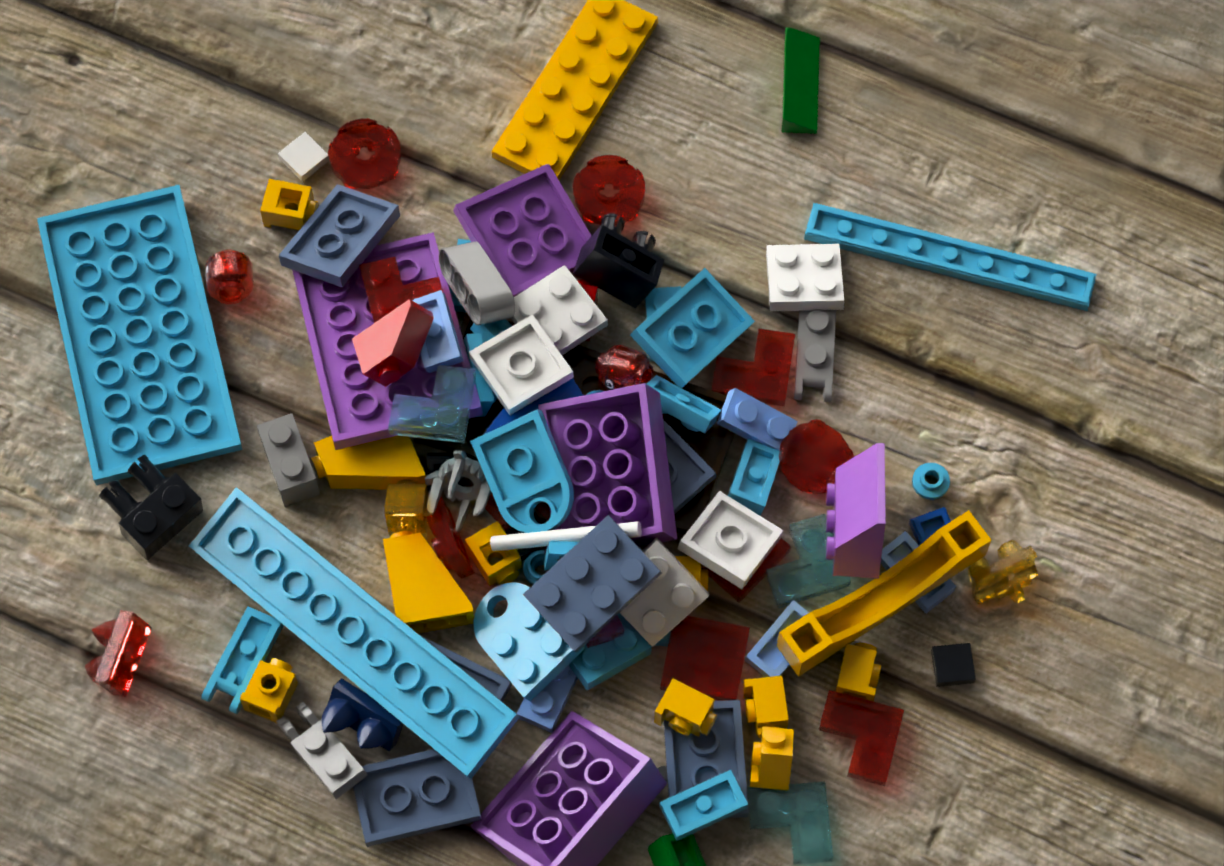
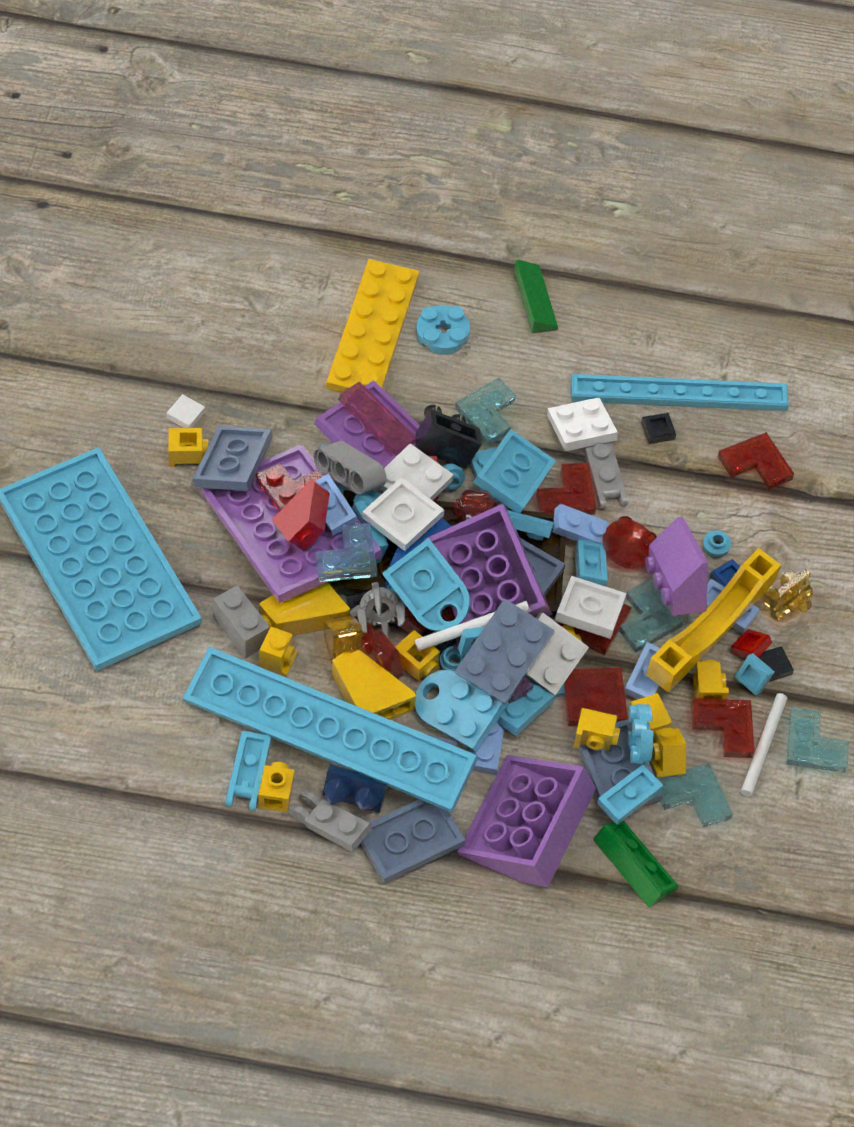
camera: 20 degrees left, 10 degrees down
clear red tile [85,610,152,697] -> none
black brick [99,455,203,560] -> none
clear red head [205,249,254,304] -> none
clear red plate [328,118,401,190] -> none
clear red plate [573,155,645,226] -> none
none -> yellow brick [259,626,298,677]
none -> clear pink tile [338,381,417,456]
none -> medium azure plate [416,305,470,355]
none -> medium azure plate [443,464,465,490]
none -> clear light blue plate [455,377,516,446]
none -> medium azure plate [627,704,653,764]
none -> black tile [641,412,676,444]
none -> clear red plate [717,432,794,489]
none -> red tile [731,629,773,658]
none -> medium azure tile [734,653,774,695]
none -> white bar [740,693,787,797]
none -> clear light blue plate [786,707,849,773]

